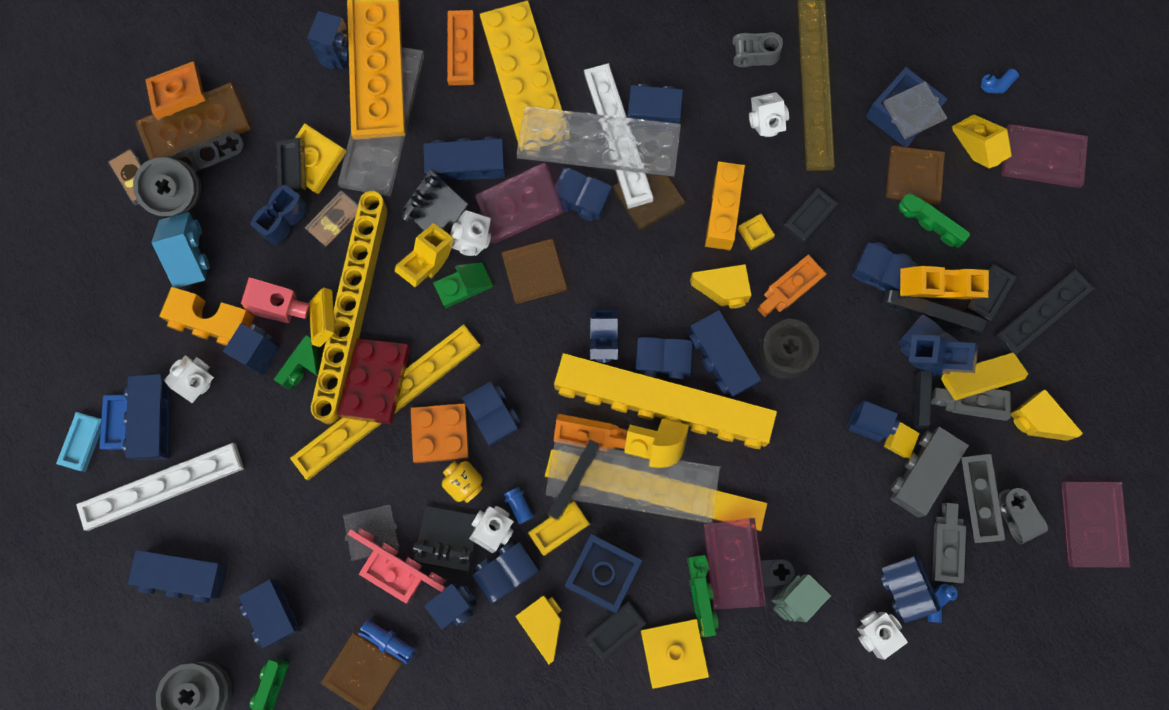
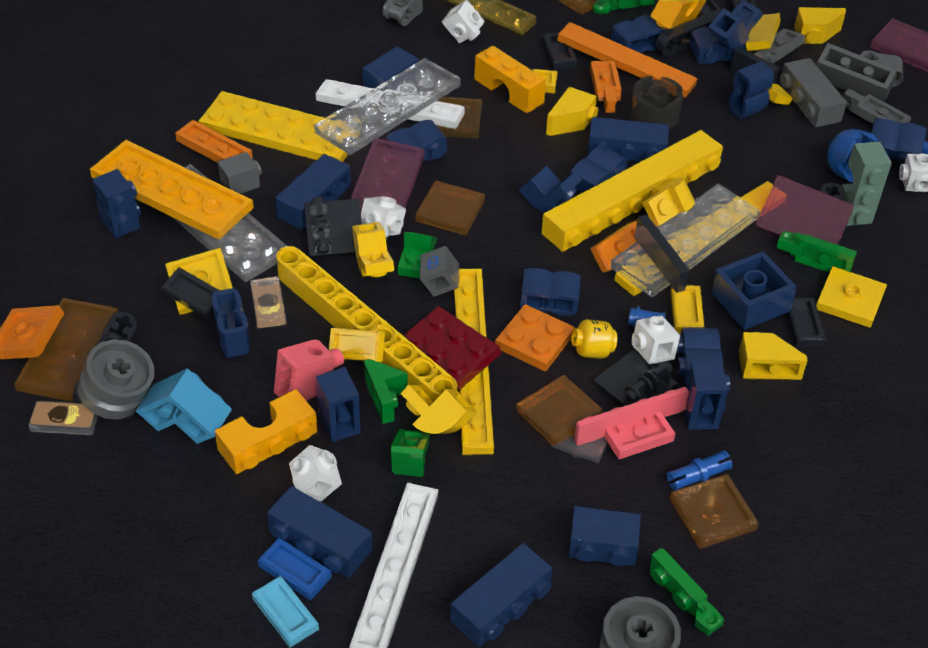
camera: 60 degrees left, 30 degrees down
none -> dark grey brick [217,152,262,194]
none -> green slope [391,429,430,477]
none -> yellow brick [401,385,477,434]
none -> dark grey brick [420,246,459,296]
none -> clear orange tile [516,375,602,446]
none -> orange tile [557,22,698,98]
none -> blue cylinder [827,128,878,182]

